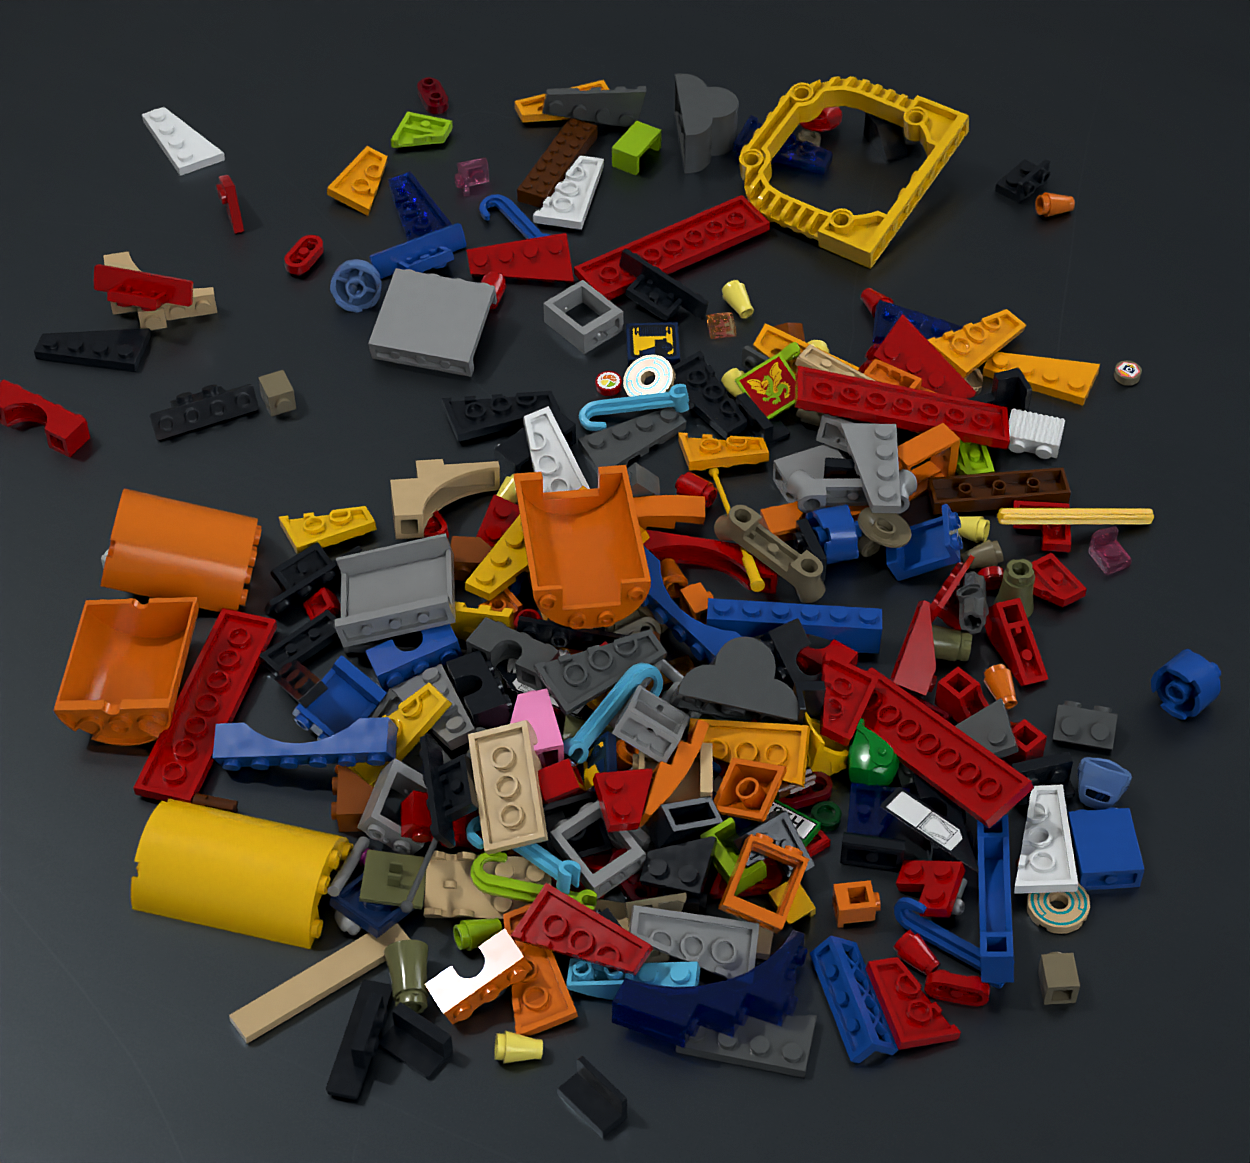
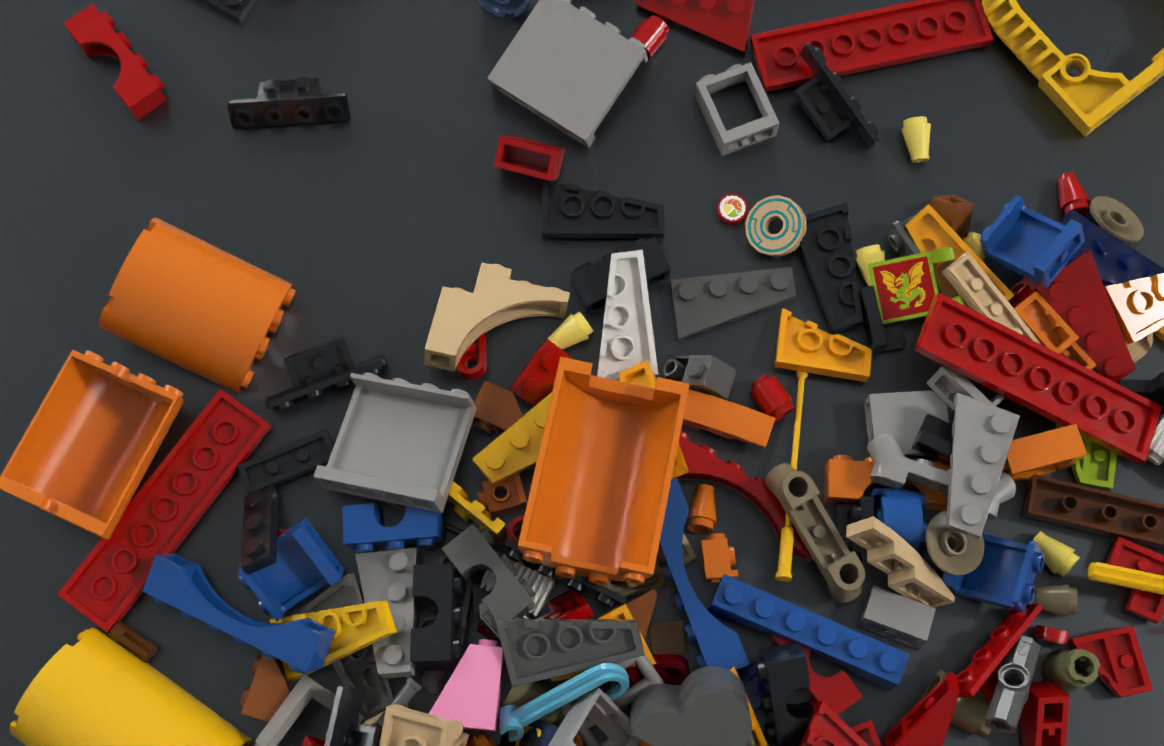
camera: 20 degrees right, 25 degrees up
dark tan brick [258,370,296,417] -> none
yellow wing [279,506,377,554] -> none
red slope [303,587,341,620] -> none
medium azure piece [579,384,689,431] -> none
tile [626,322,680,366] -> none
clear orange tile [706,312,736,339] -> none
none -> red piece [493,134,565,181]
none -> tan slope [846,516,955,608]
none -> light grey hinge [856,585,936,650]
none -> blue panel [980,195,1085,288]
none -> dark tan dish [1089,196,1144,243]

